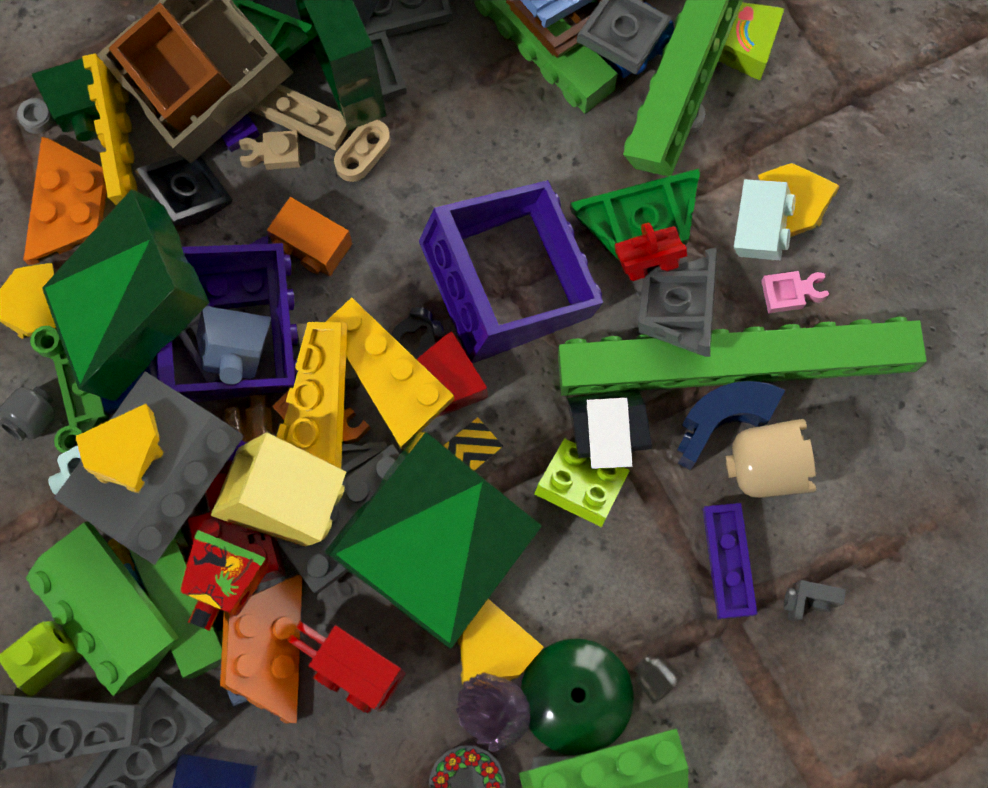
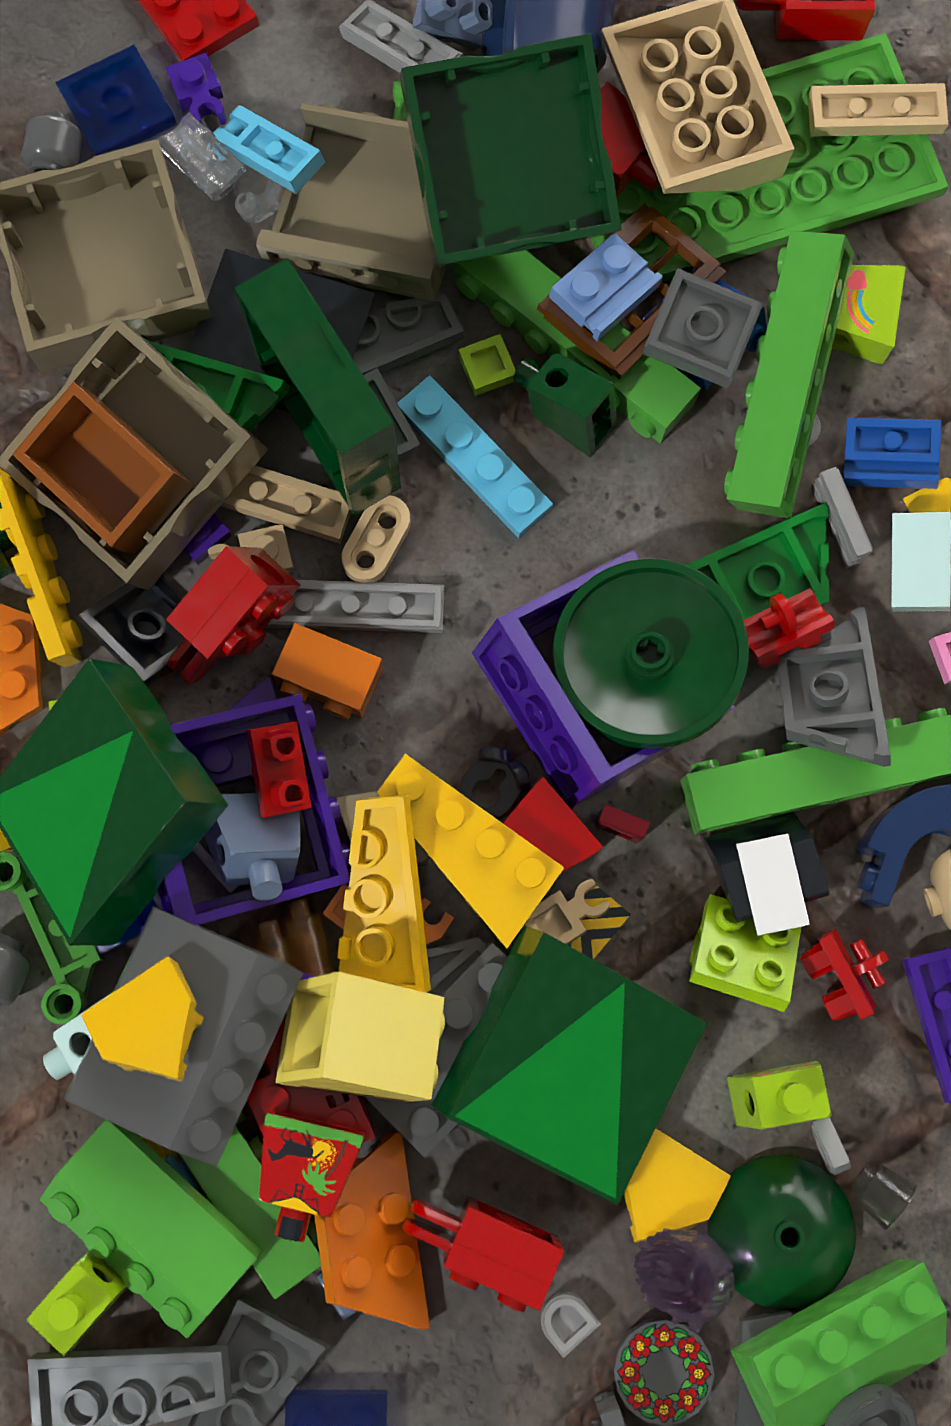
camera: 15 degrees left, 5 degrees up
none -> red brick [166,546,301,685]
none -> red hips [246,721,312,818]
none -> light grey tile [267,580,444,633]
none -> medium azure plate [397,375,553,538]
none -> lime plate [458,334,516,396]
none -> dark green torso [513,353,618,458]
none -> tan plate [524,879,610,945]
none -> light grey tile [540,1292,601,1358]
none -> dark green dish [553,559,749,749]
none -> dark red tile [595,805,650,844]
none -> lime torso [727,1061,831,1129]
none -> red hips [800,928,889,1021]
none -> light grey tile [811,467,873,569]
none -> light grey tile [812,1117,851,1175]
none -> blue plate [843,418,941,489]

